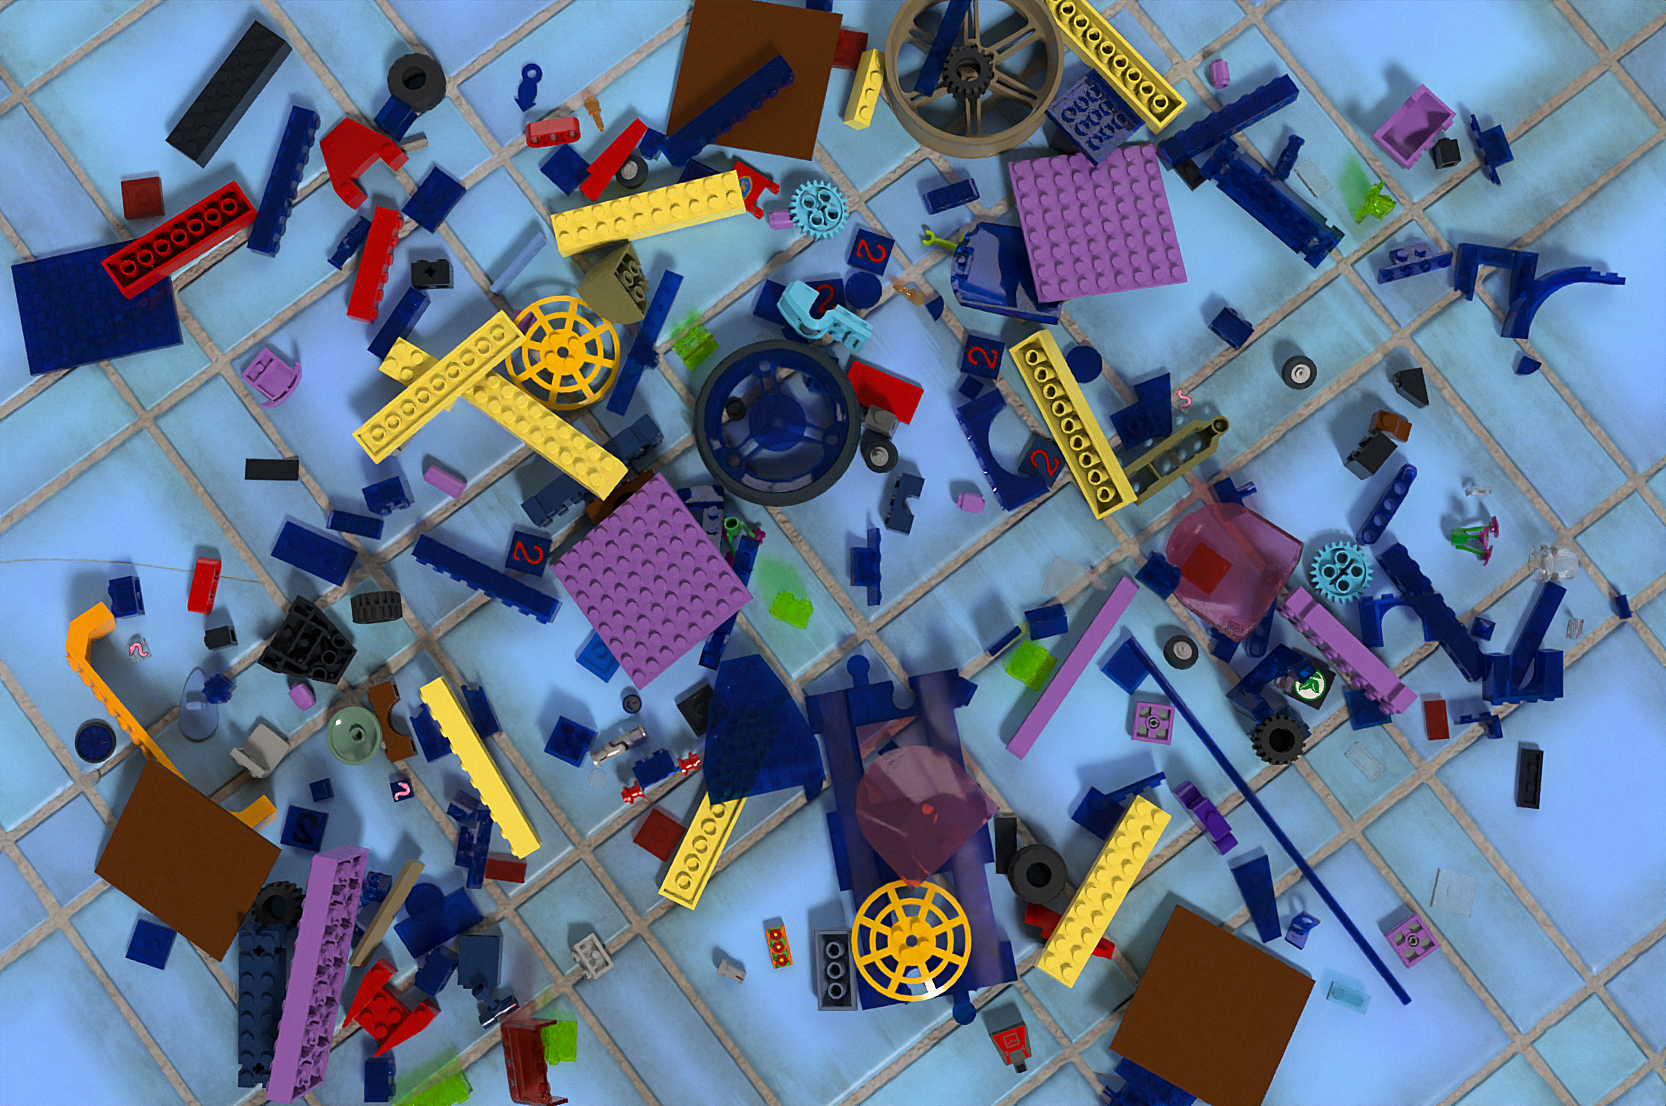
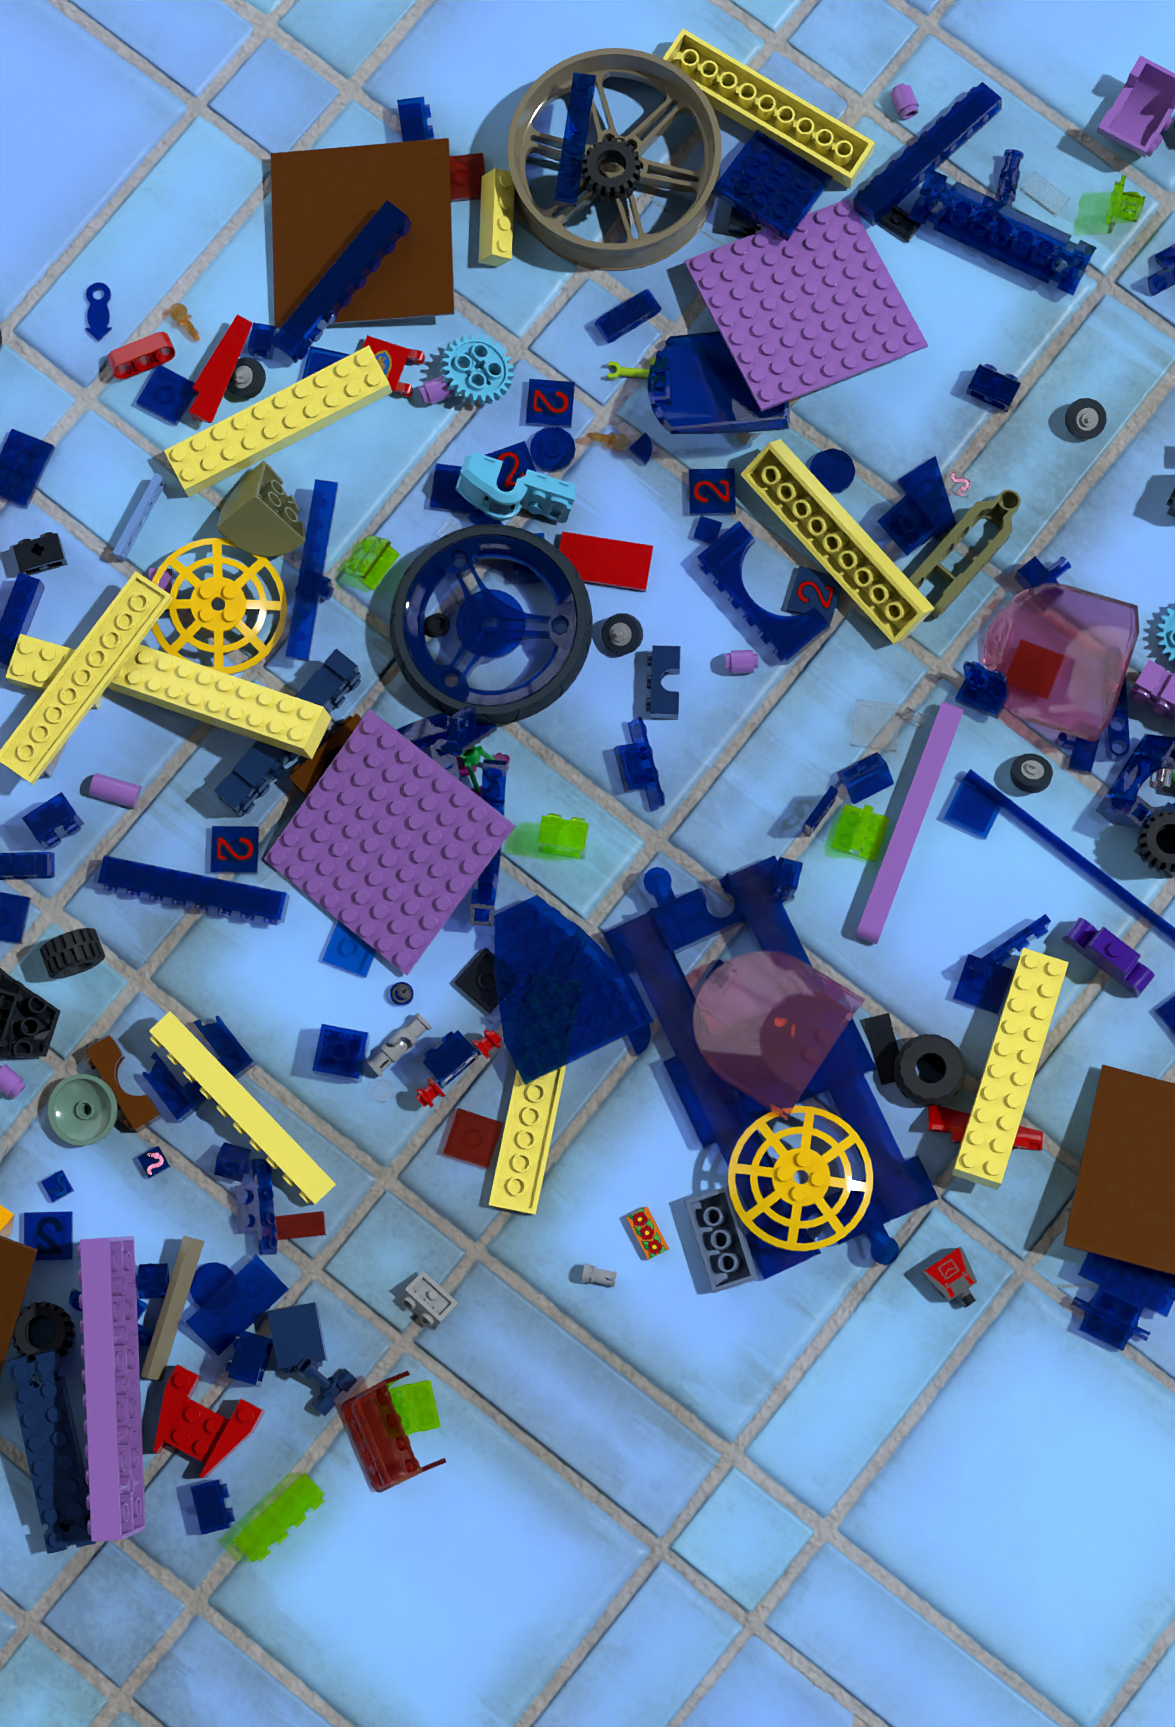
camera: 10 degrees left, 5 degrees down
dark grey torso [861,405,900,440] -> none
medium lavender piece [1131,701,1175,745] -> none
none -> clear blue bracket [440,706,497,756]

